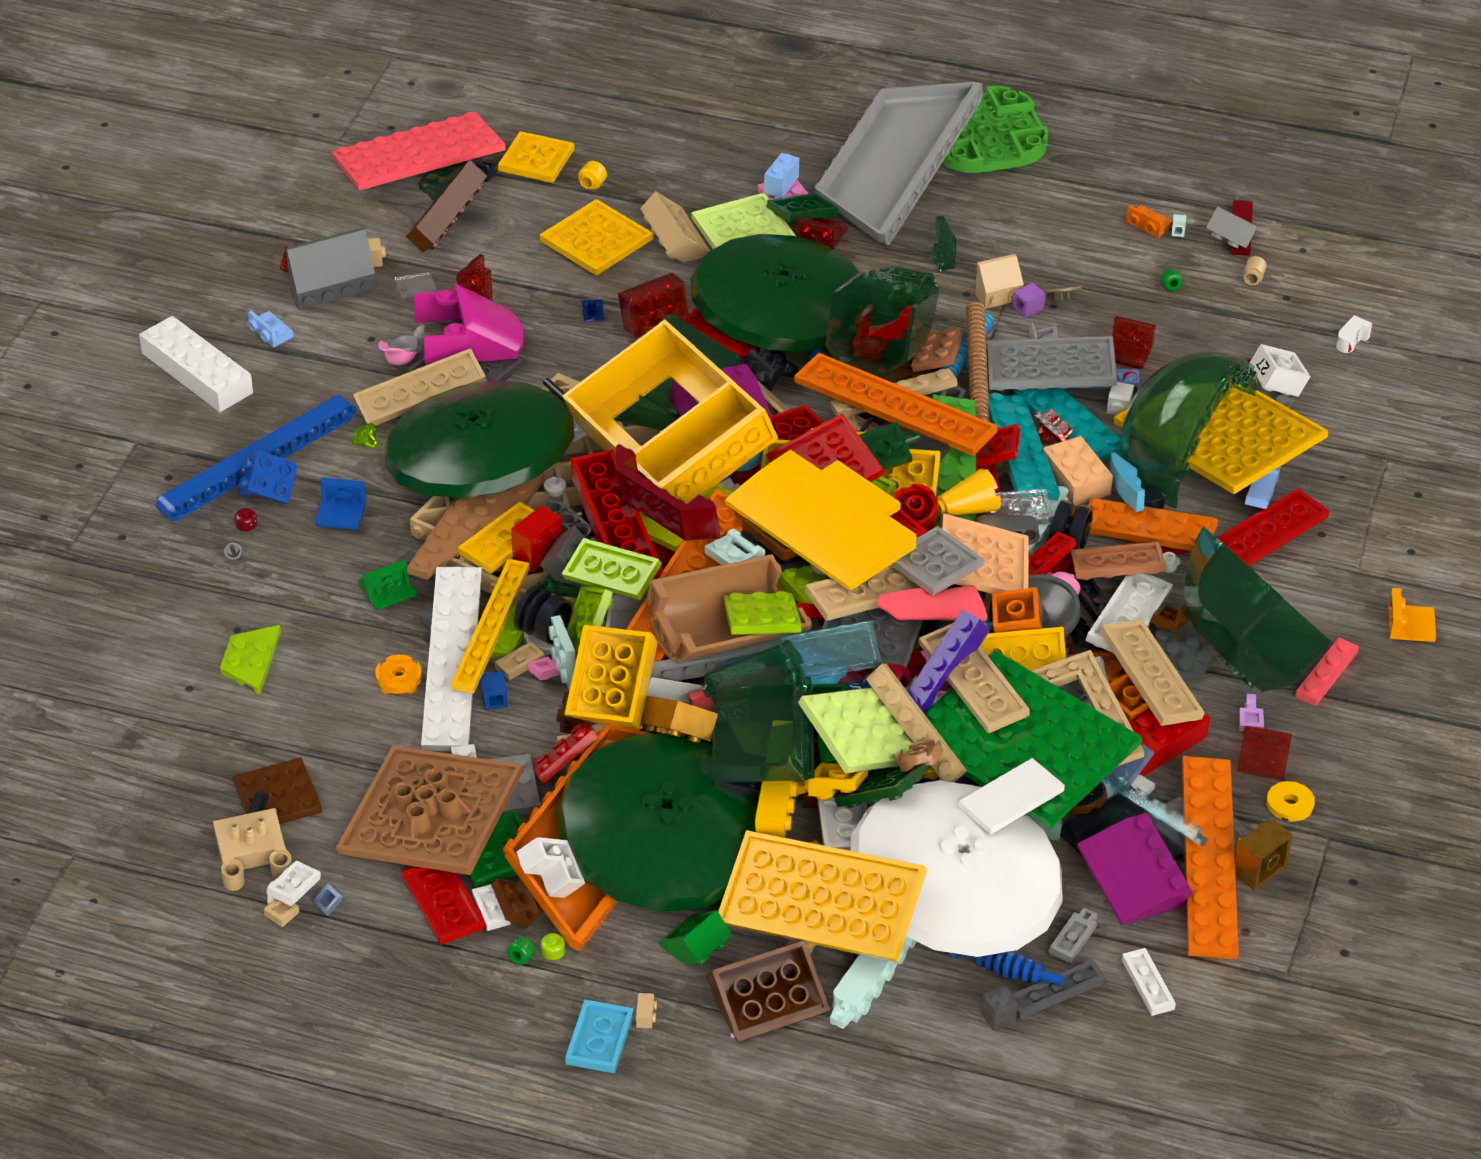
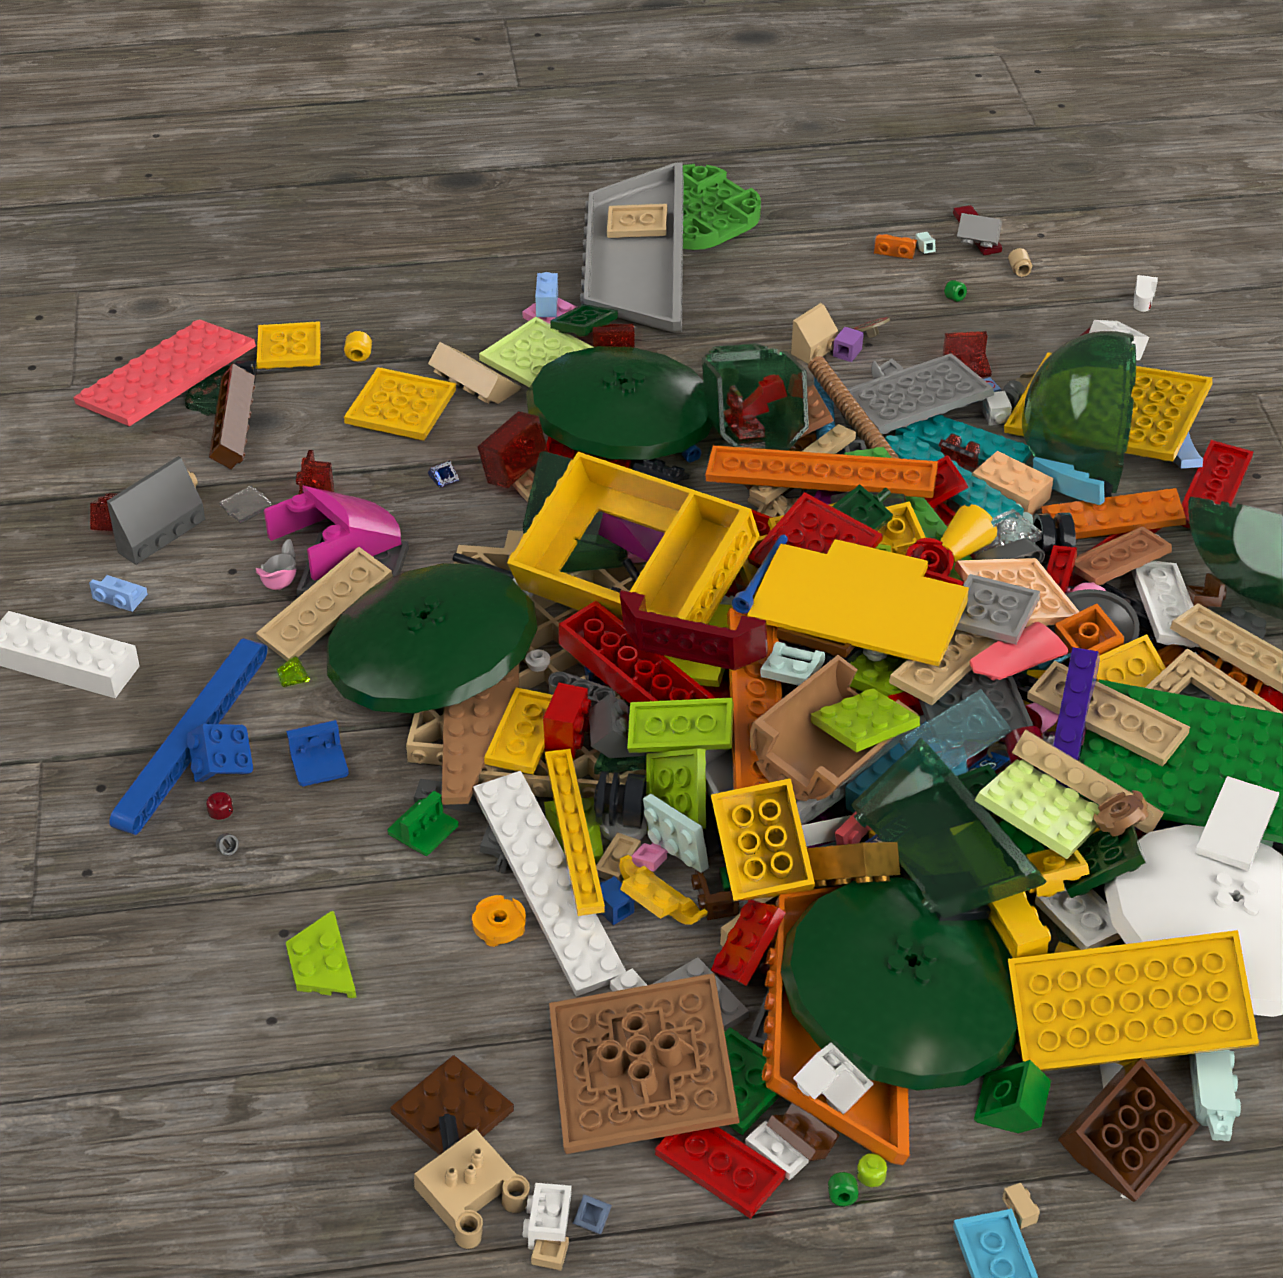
camera: 25 degrees left, 0 degrees up
clear green slope [931,215,957,272] -> none
none -> tan plate [607,204,668,238]
none -> yellow plate [619,855,708,925]
none -> blue piece [732,535,788,614]

